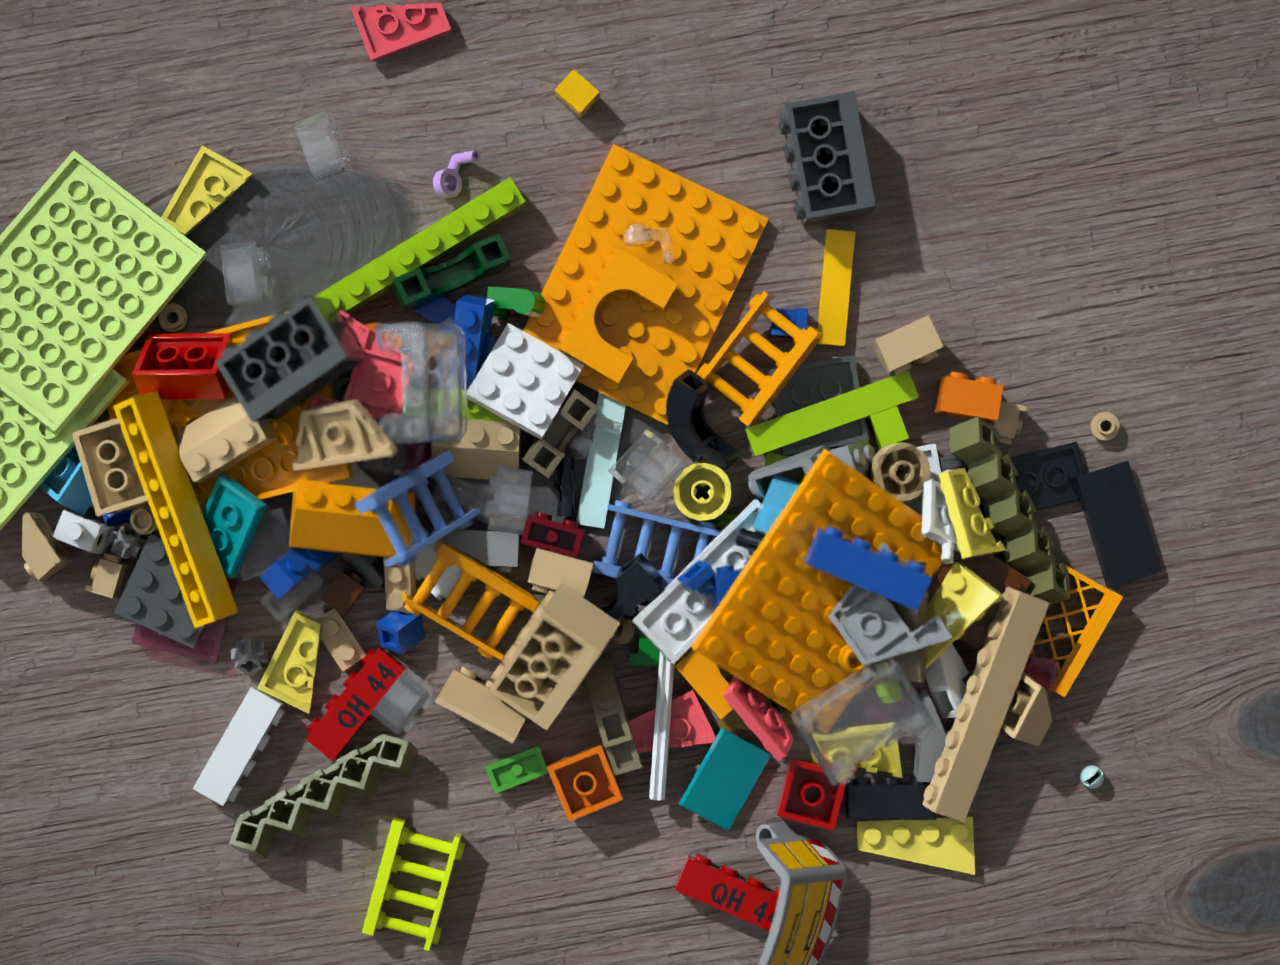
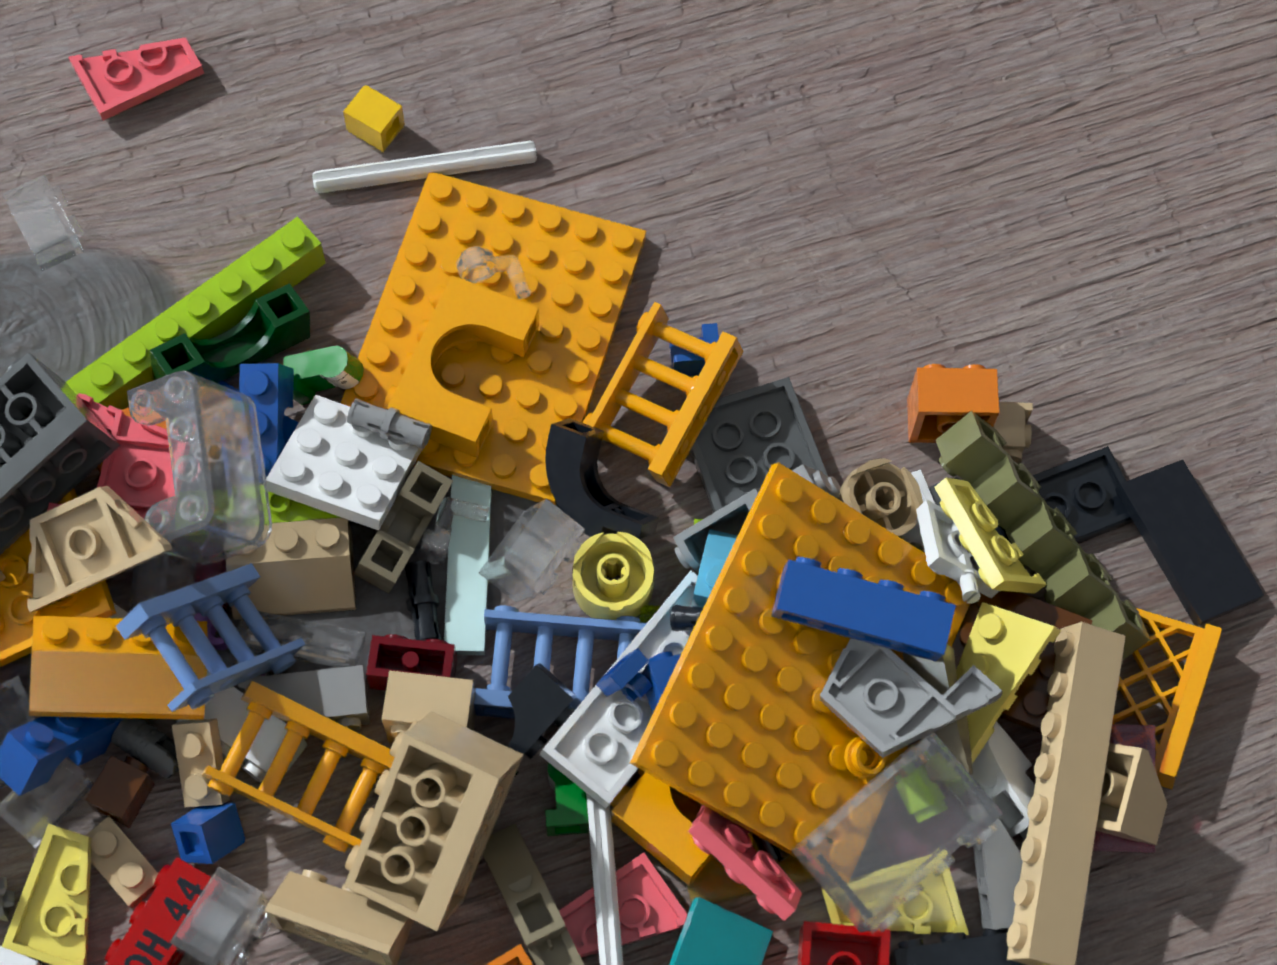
camera: 10 degrees left, 20 degrees down
lavender plate [433,150,480,199] -> none
clear brick [484,466,533,535] -> none
tan plate [611,617,635,644] -> none
lime tile [745,370,919,457] -> none
dark grey brick [778,91,876,226] -> none
yellow tile [817,229,856,347] -> none
lime brick [867,406,909,449] -> none
tan slope [870,315,943,375] -> none
light aqua hinge [1080,765,1104,789] -> none
tan plate [1090,412,1120,441] -> none
none -> white axle [312,141,537,193]
none -> light grey pin [347,398,432,449]

